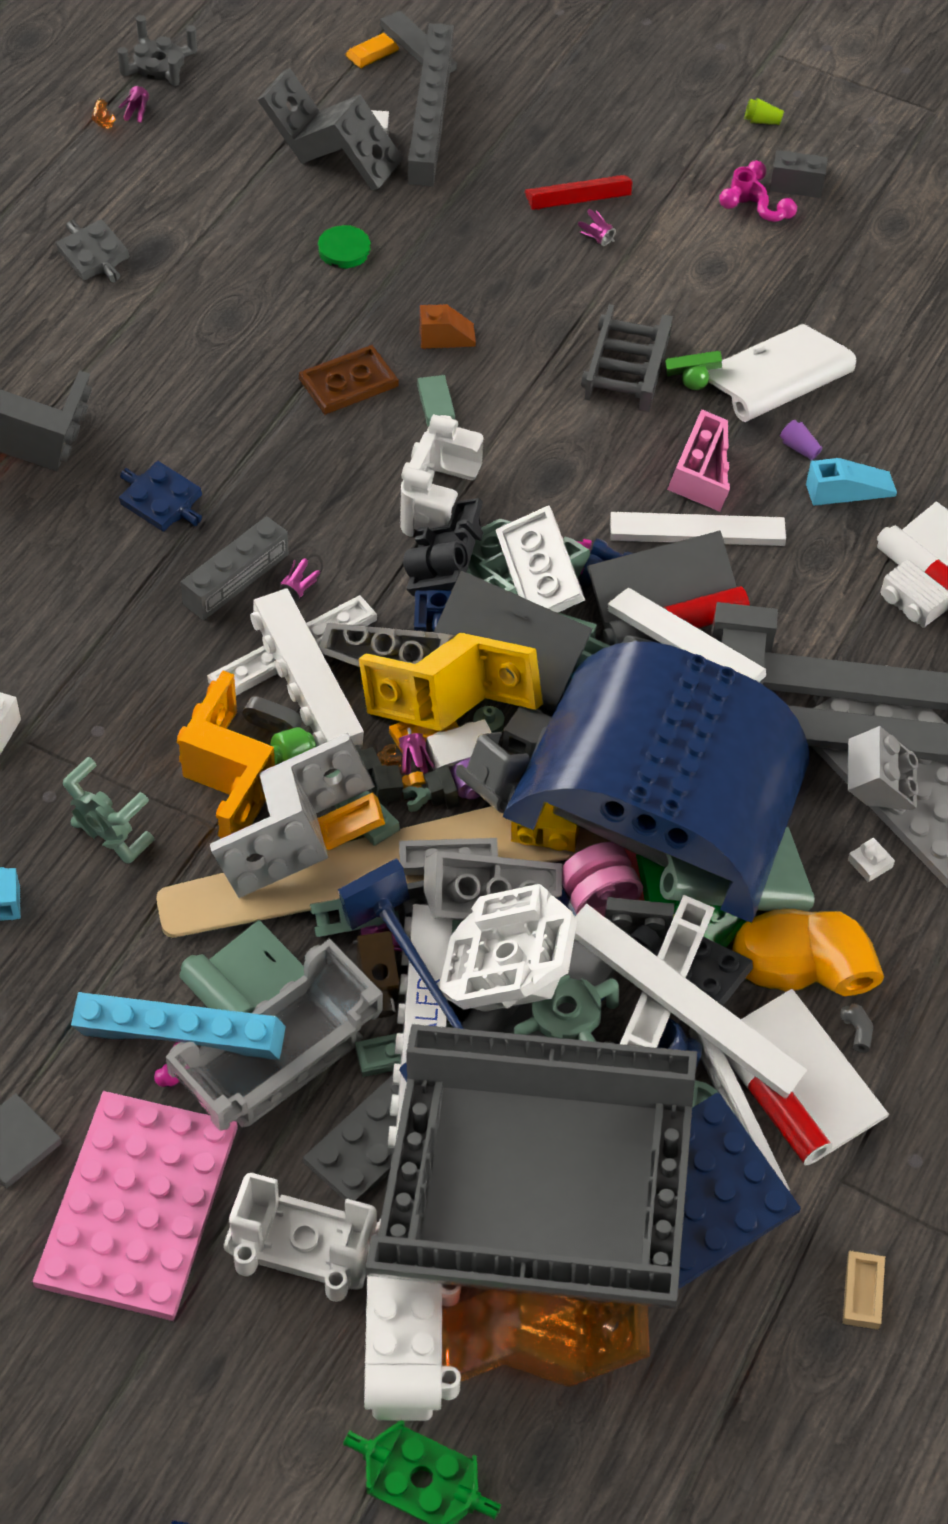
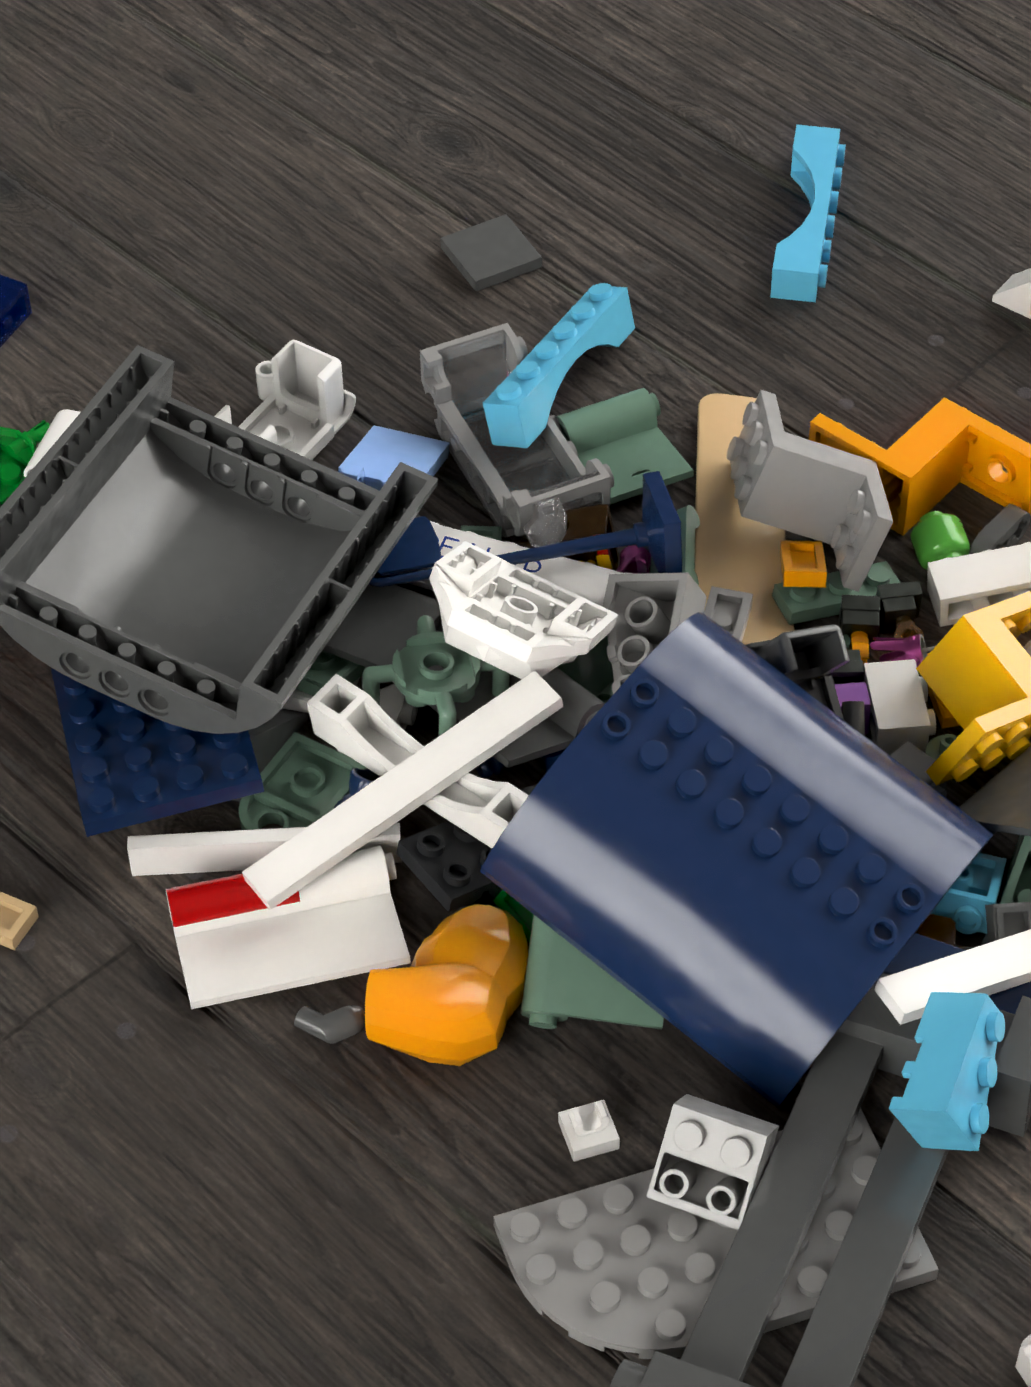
camera: 110 degrees right, 5 degrees down
bright pink plate [32,1091,237,1321] -> none
sand green plate [63,757,155,864] -> none
none -> light blue tile [338,425,450,491]
none -> clear piece [523,498,567,547]
none -> medium azure wedge [889,992,1005,1151]

